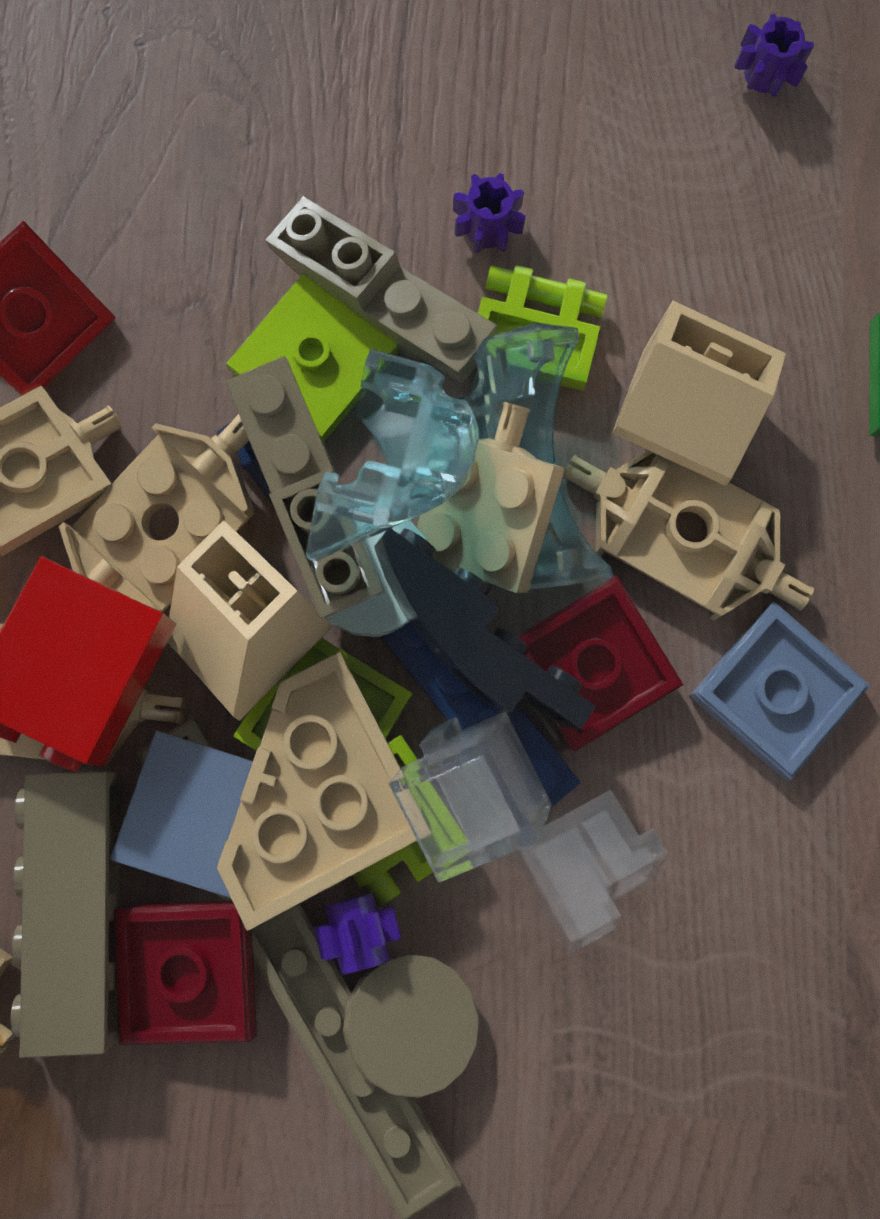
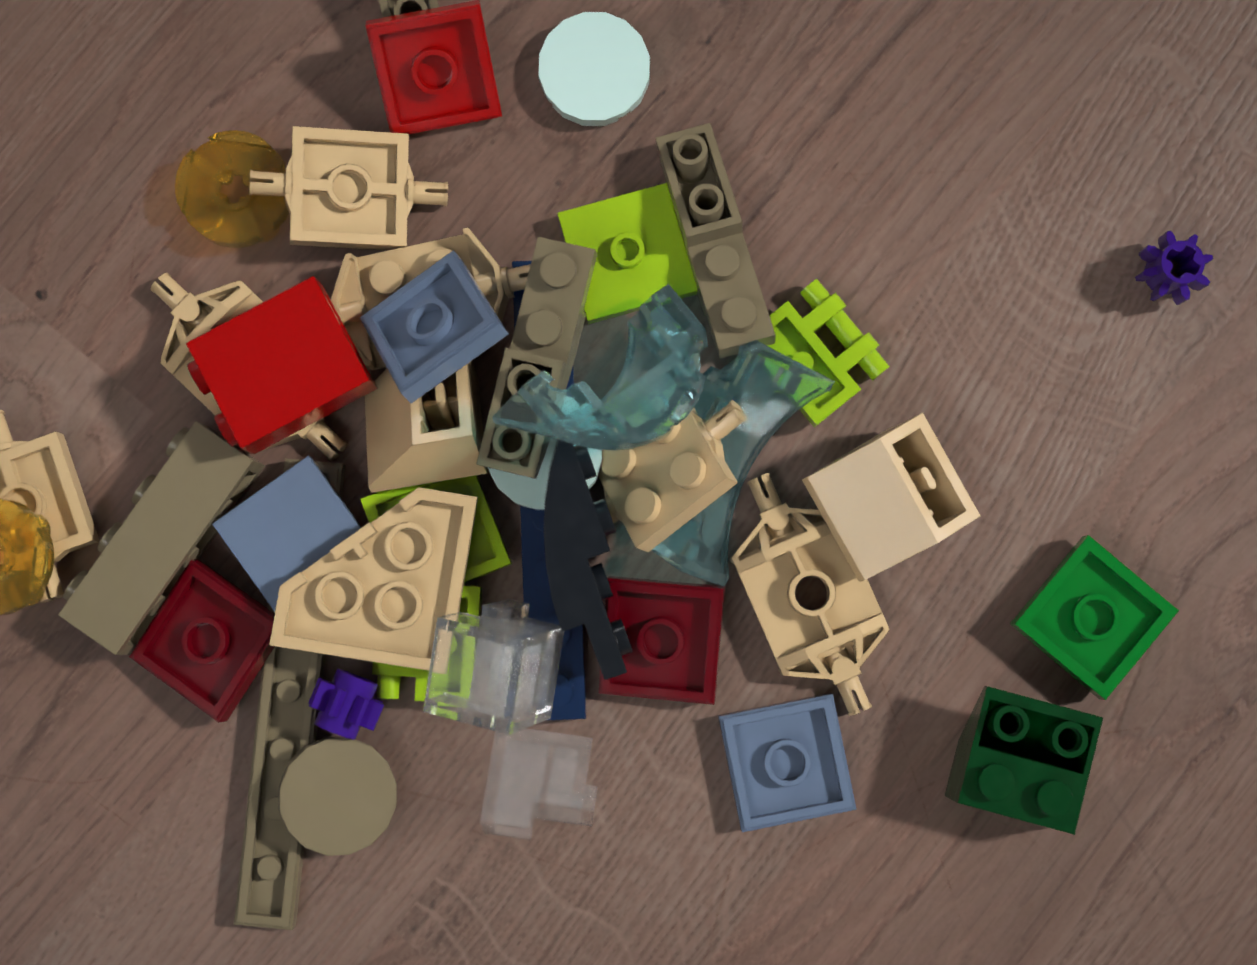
camera: 45 degrees right, 5 degrees up
dark purple gear [452,173,526,253] -> none
none -> sand blue tile [360,250,508,404]
none -> light aqua tile [539,12,650,126]

